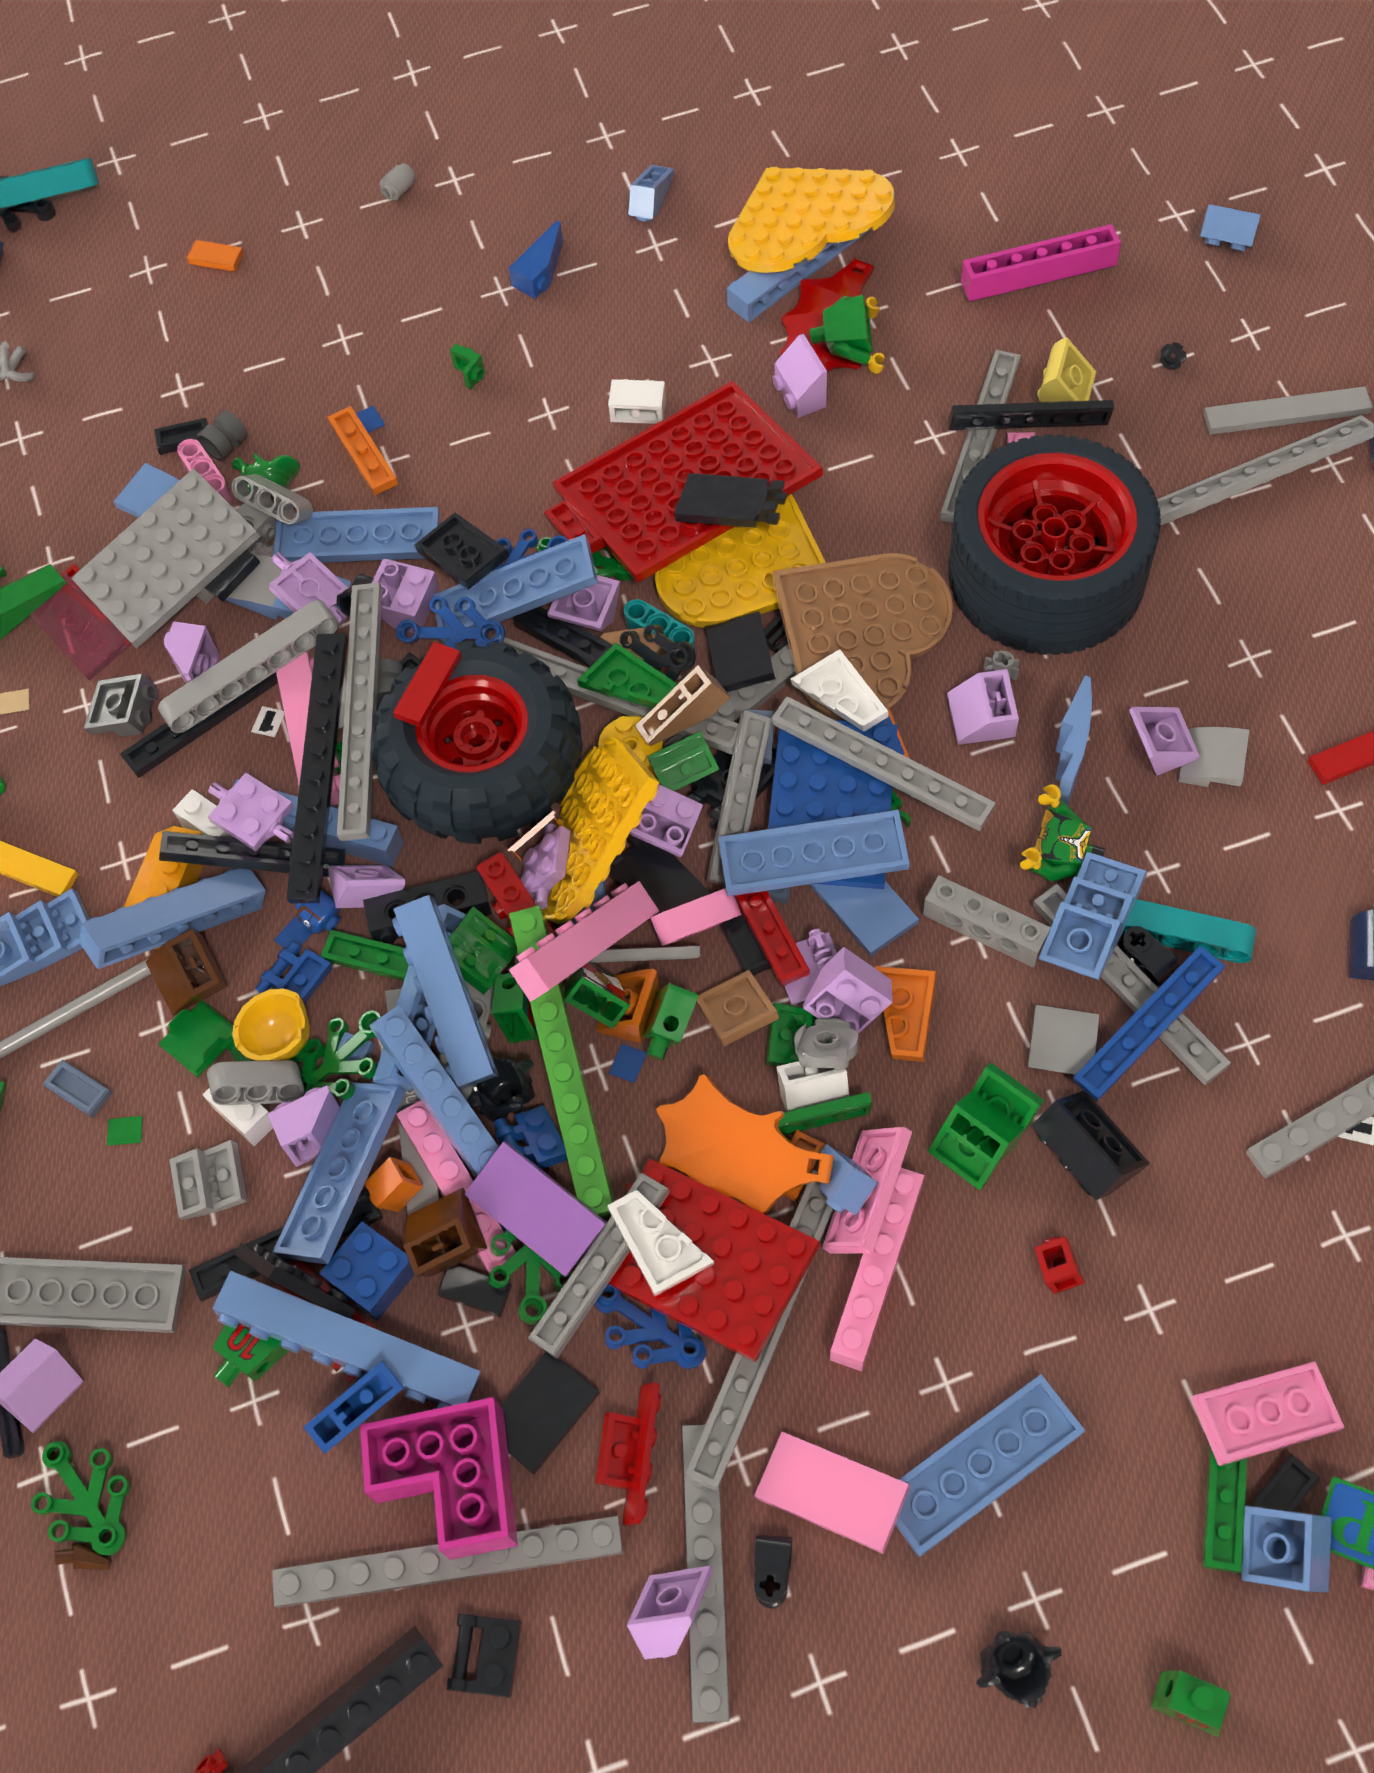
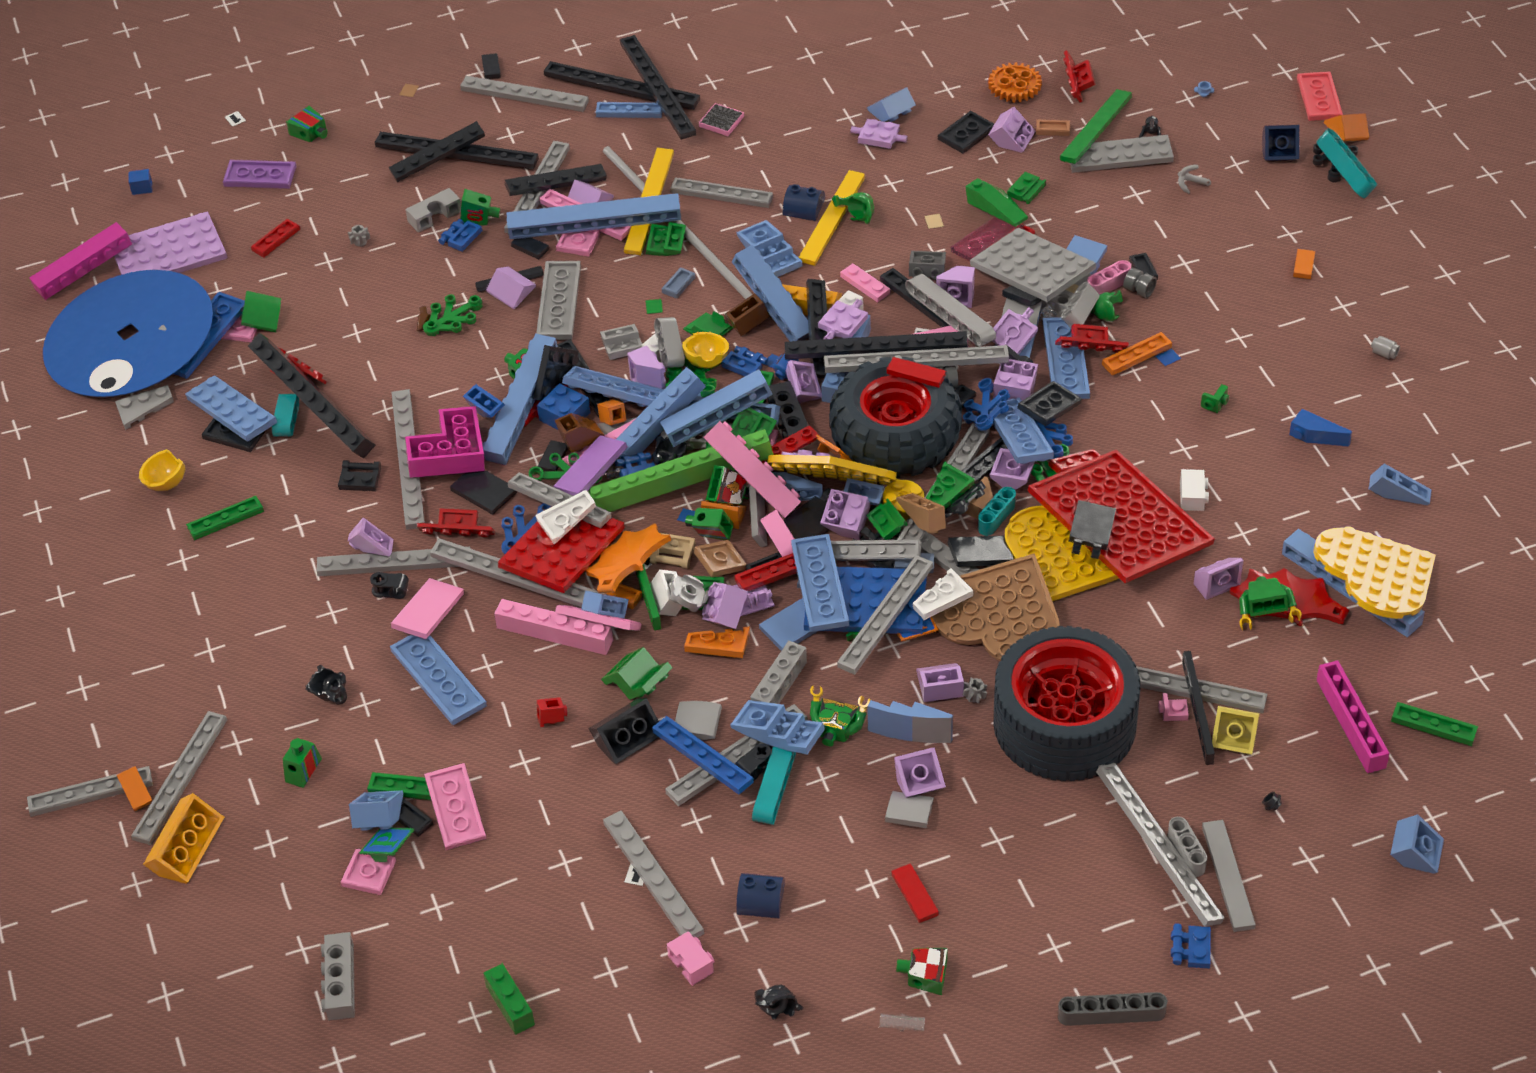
camera: 85 degrees right, 15 degrees down
none -> tan plate [650,533,696,569]
none -> bright pink plate [840,264,890,302]
none -> red bracket [1055,324,1129,353]
none -> light grey beam [1167,817,1207,877]
none -> green plate [1391,702,1478,746]

